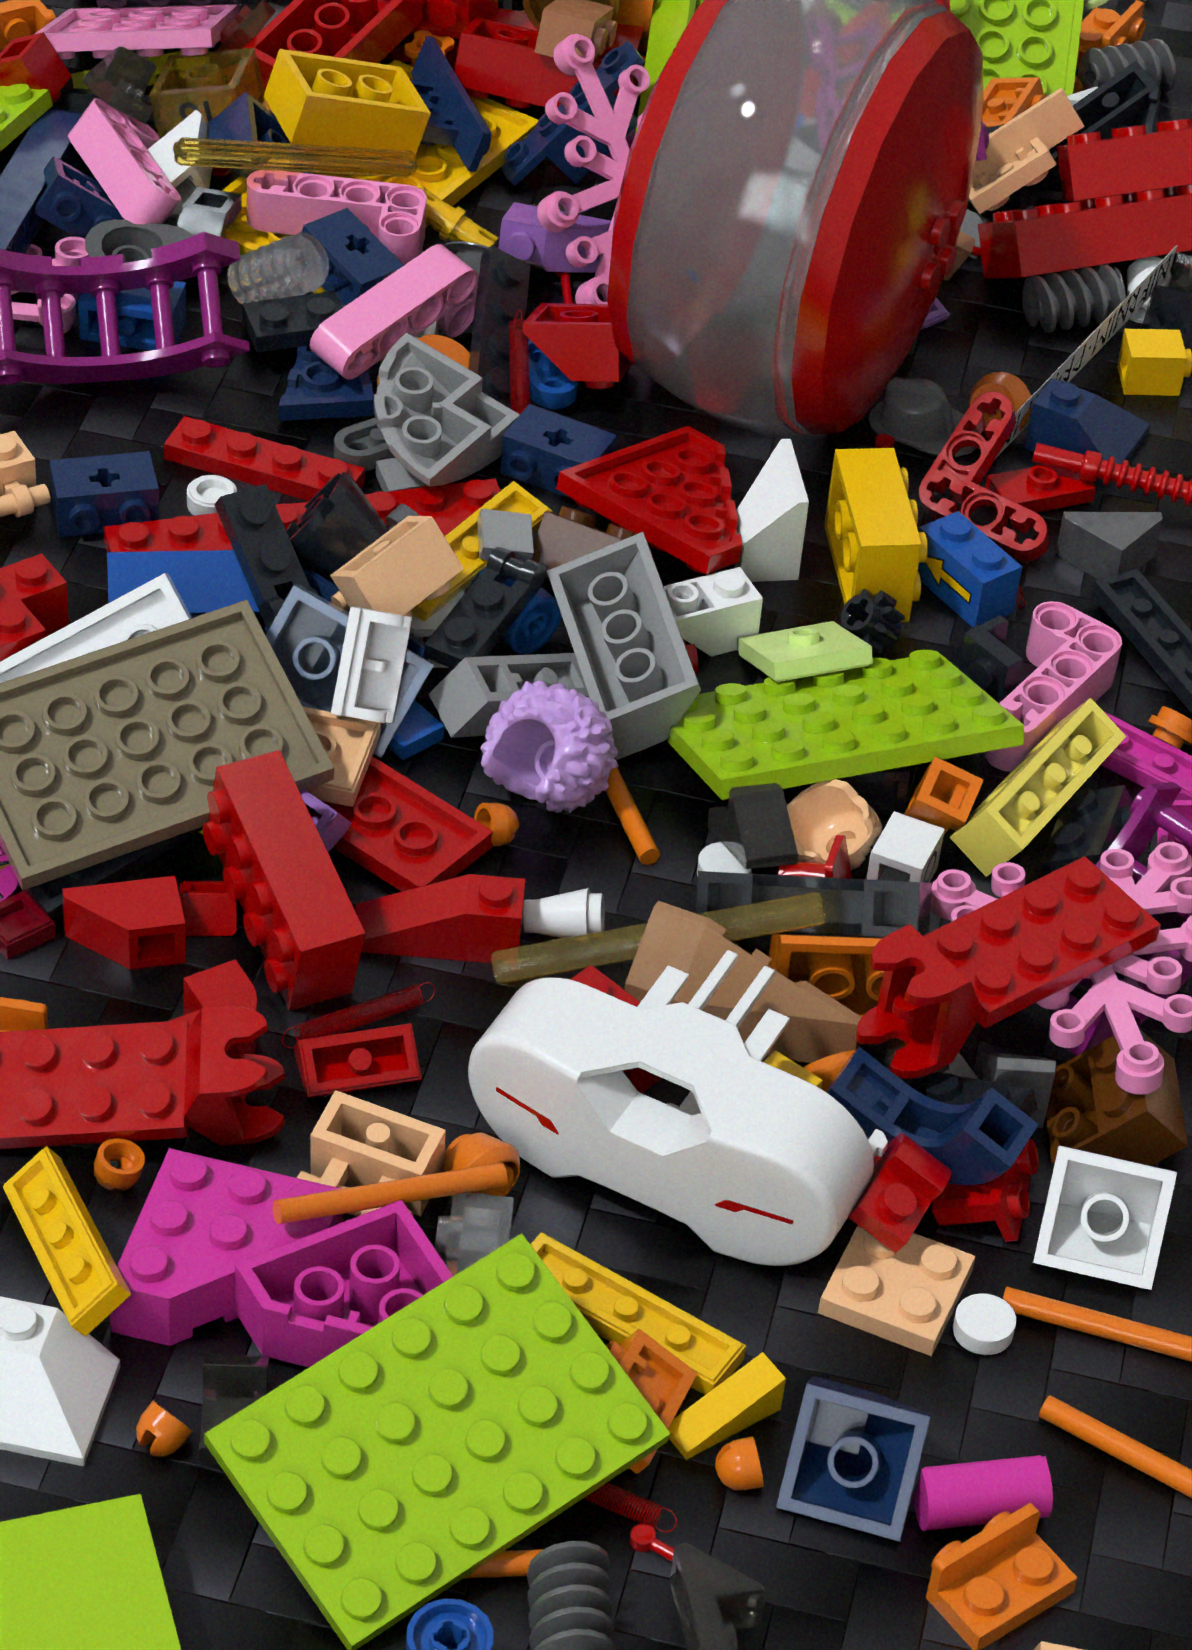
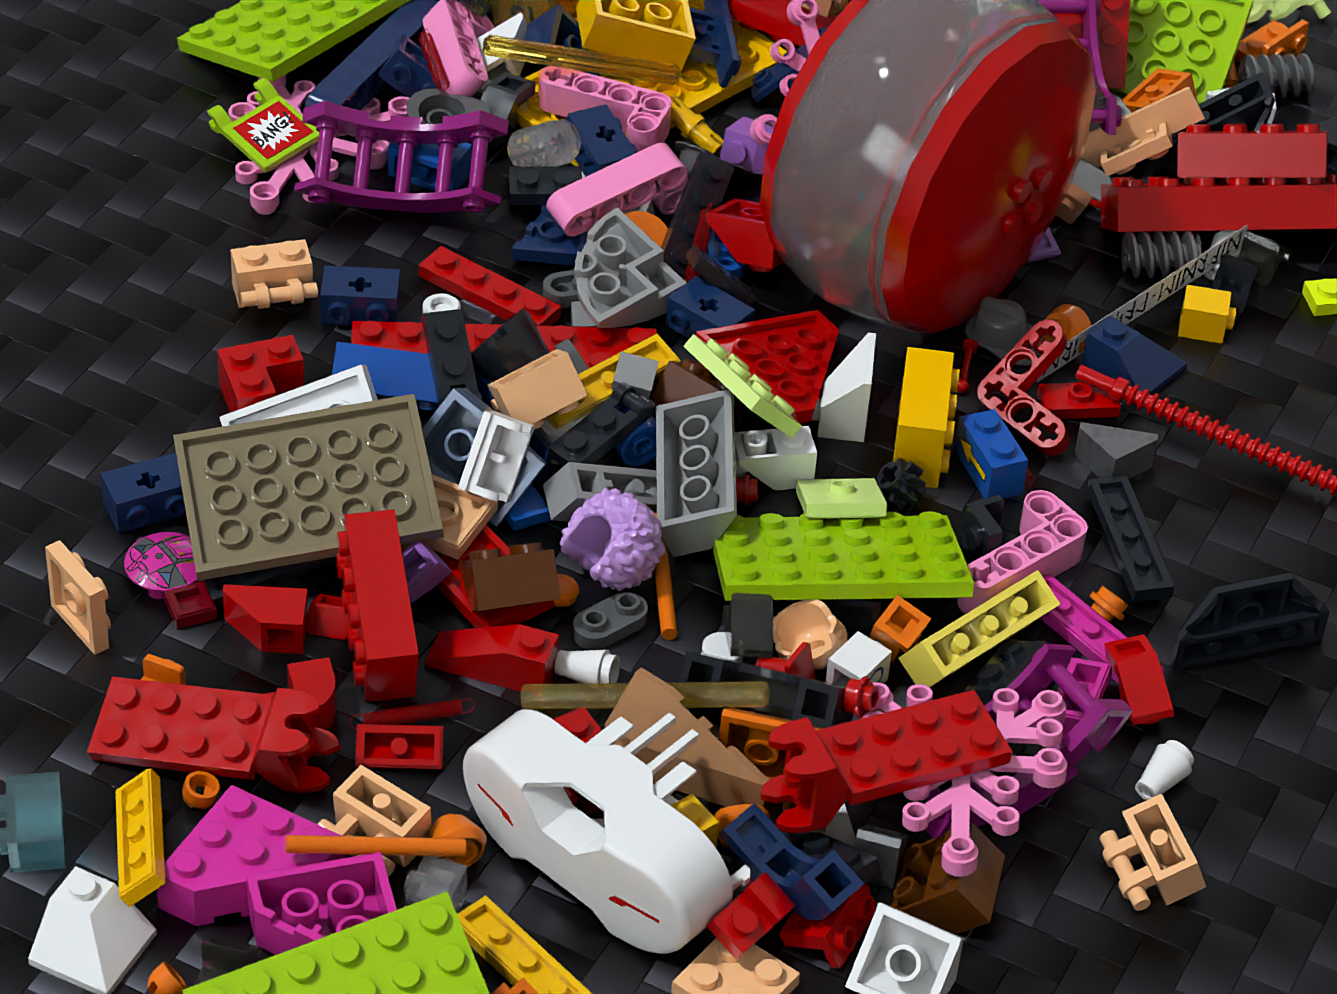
camera: 15 degrees right, 0 degrees up
none -> red piece [419,29,449,94]
none -> reddish brown slope [459,542,561,611]
none -> dark grey plate [573,592,648,650]
none -> yellowish green plate [684,334,802,438]
none -> black tile [686,245,757,307]
none -> red plate [843,676,879,719]

